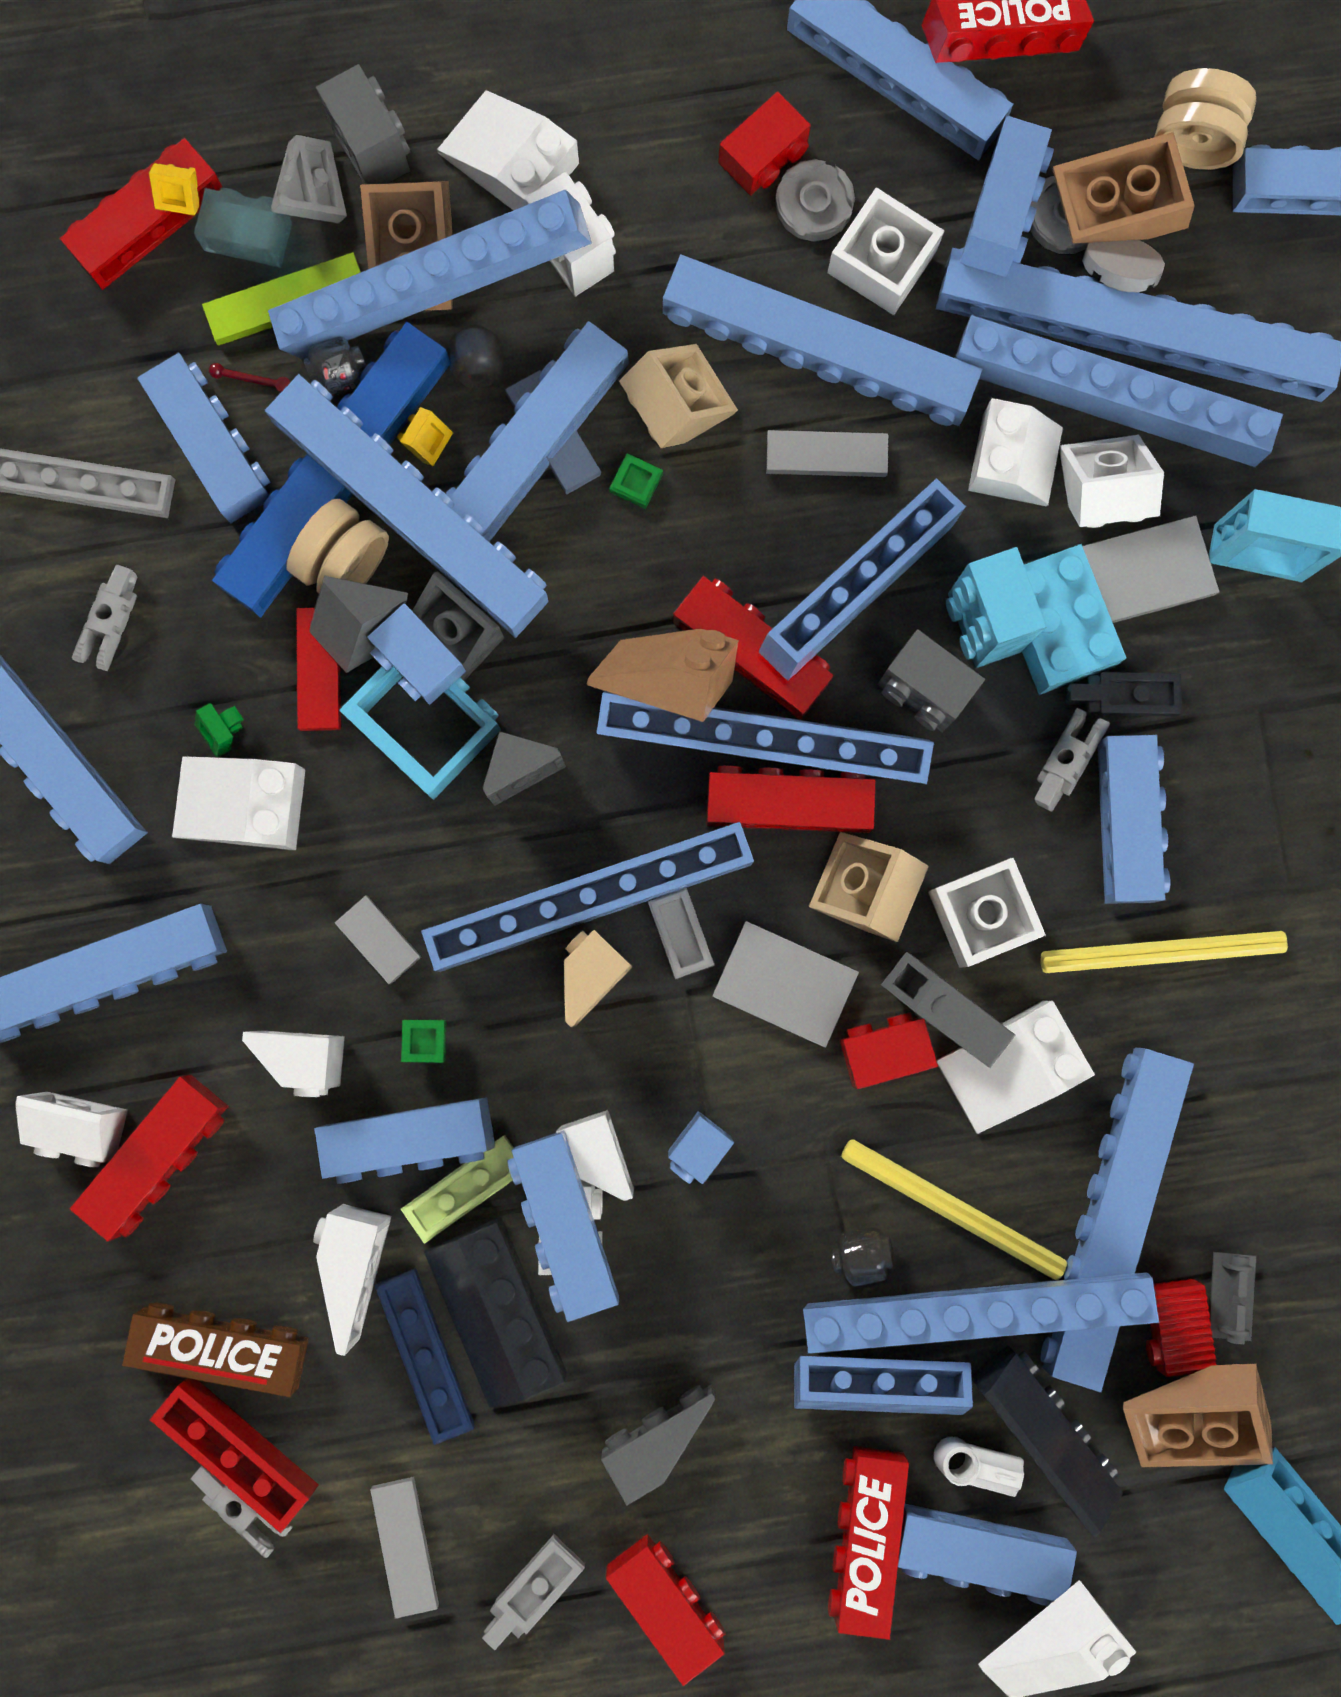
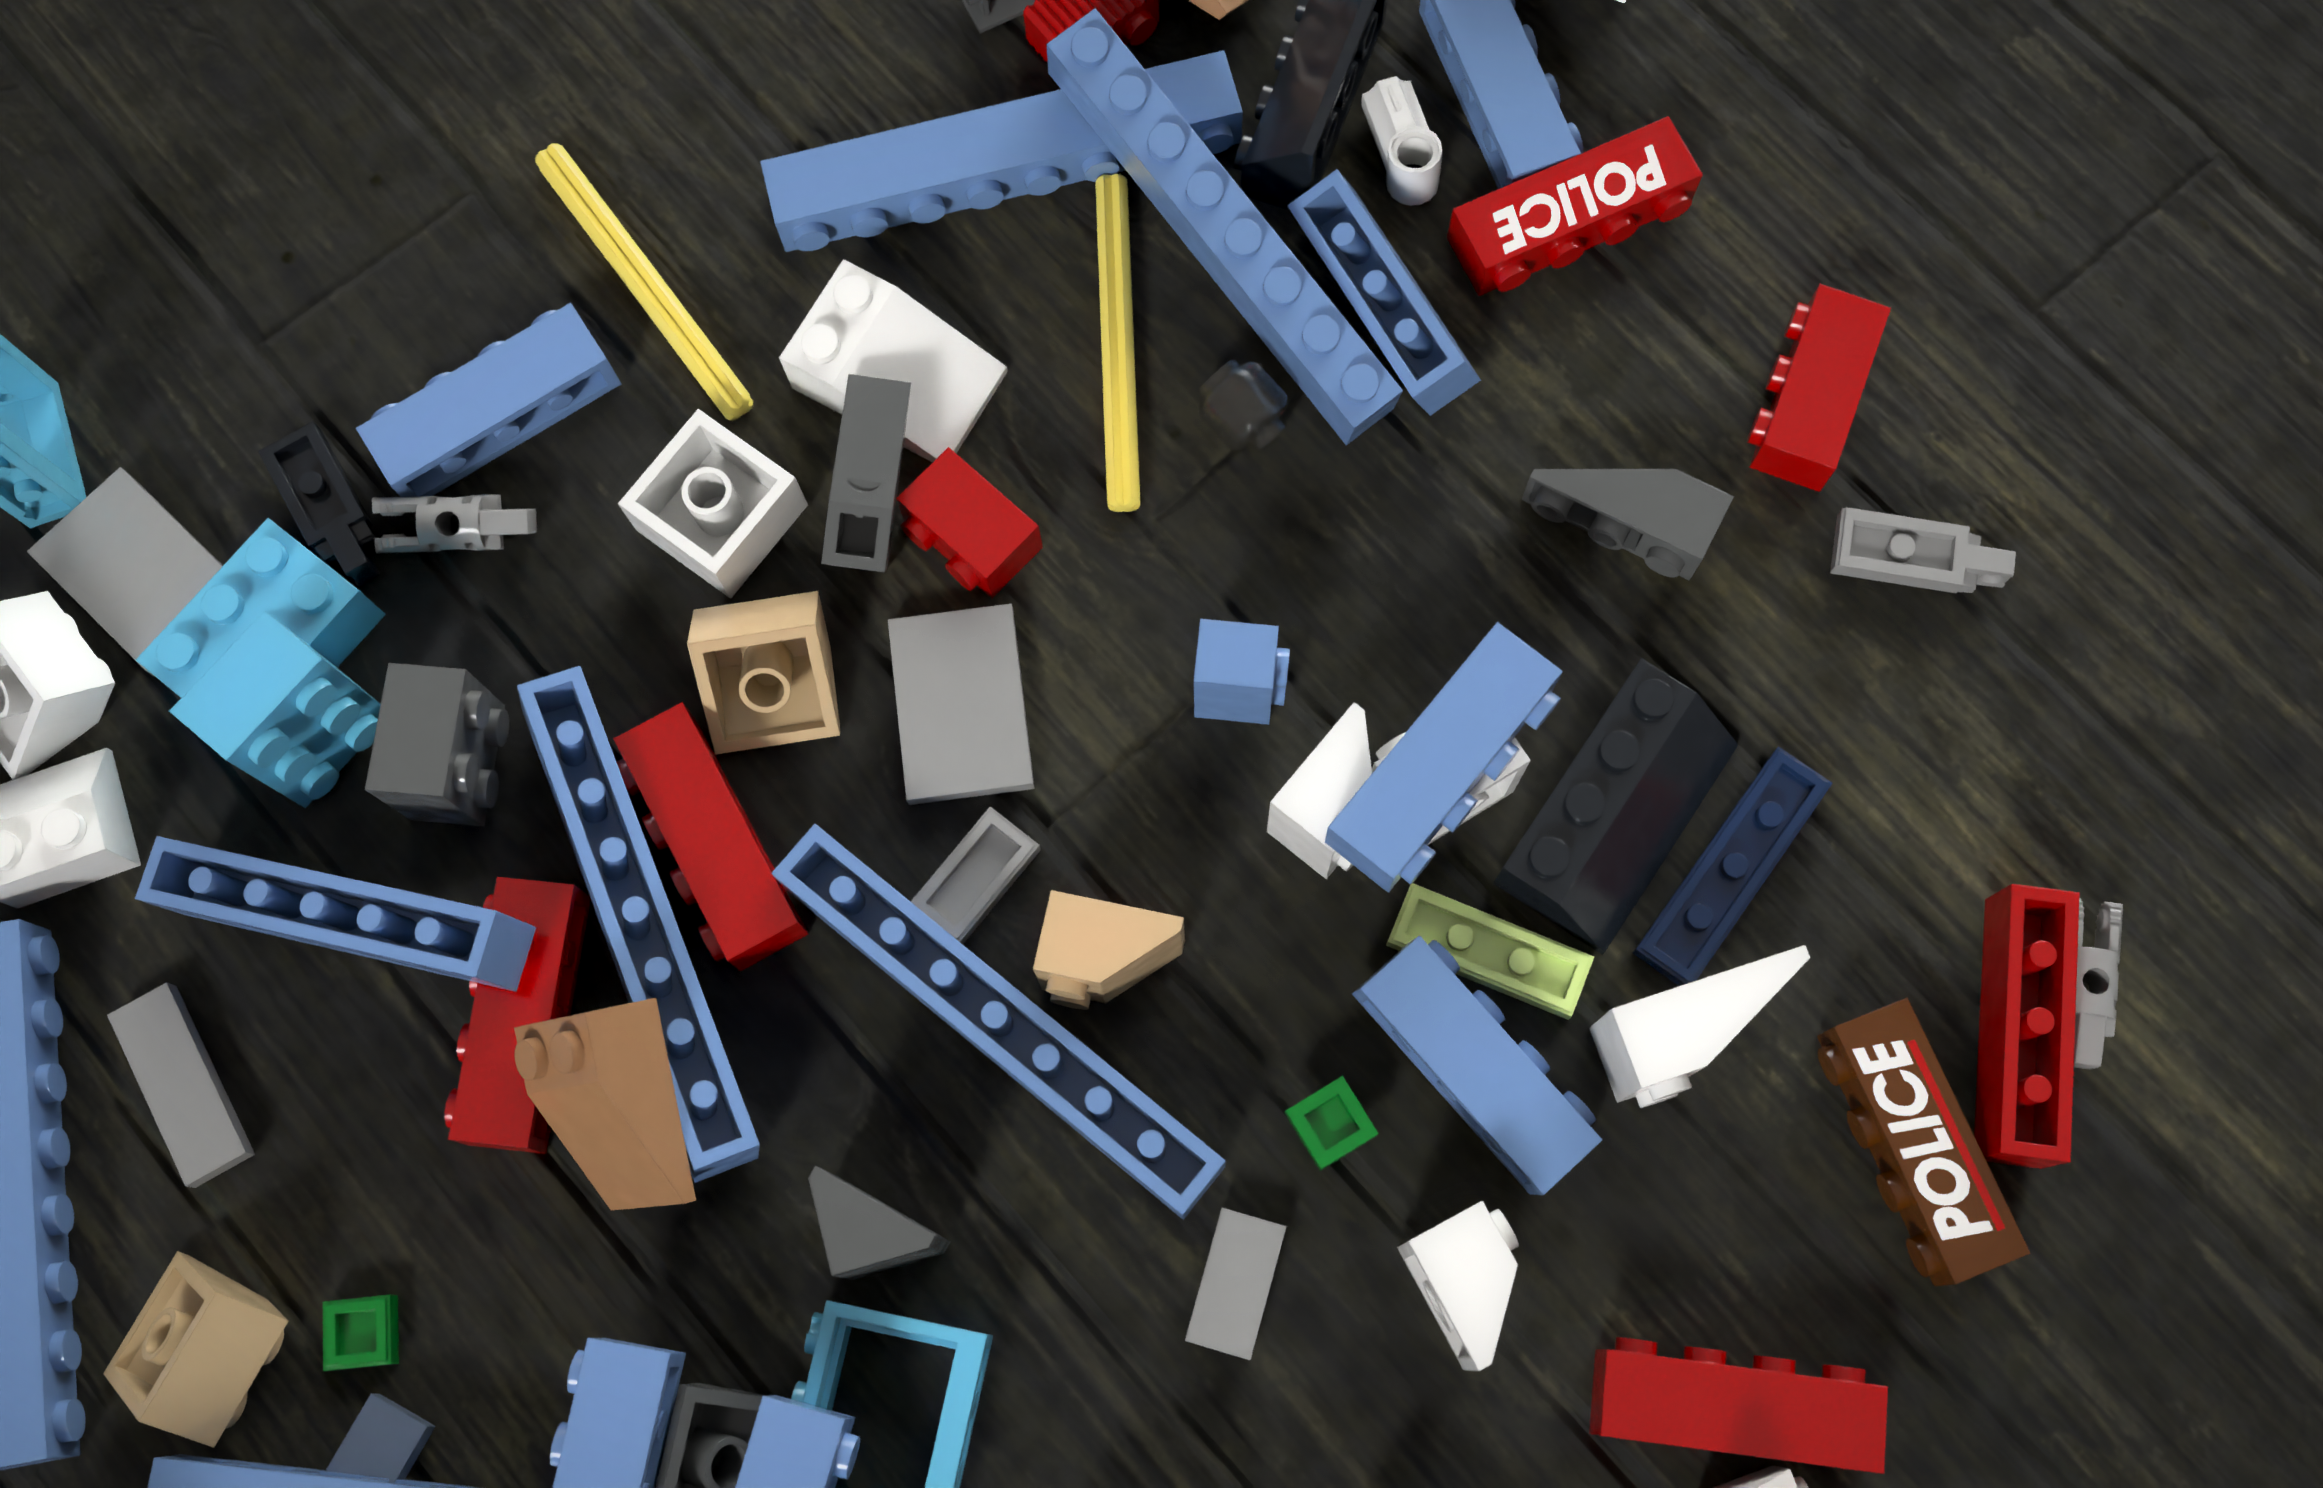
camera: 115 degrees left, 10 degrees down
light grey tile [370,1477,439,1619] -> none

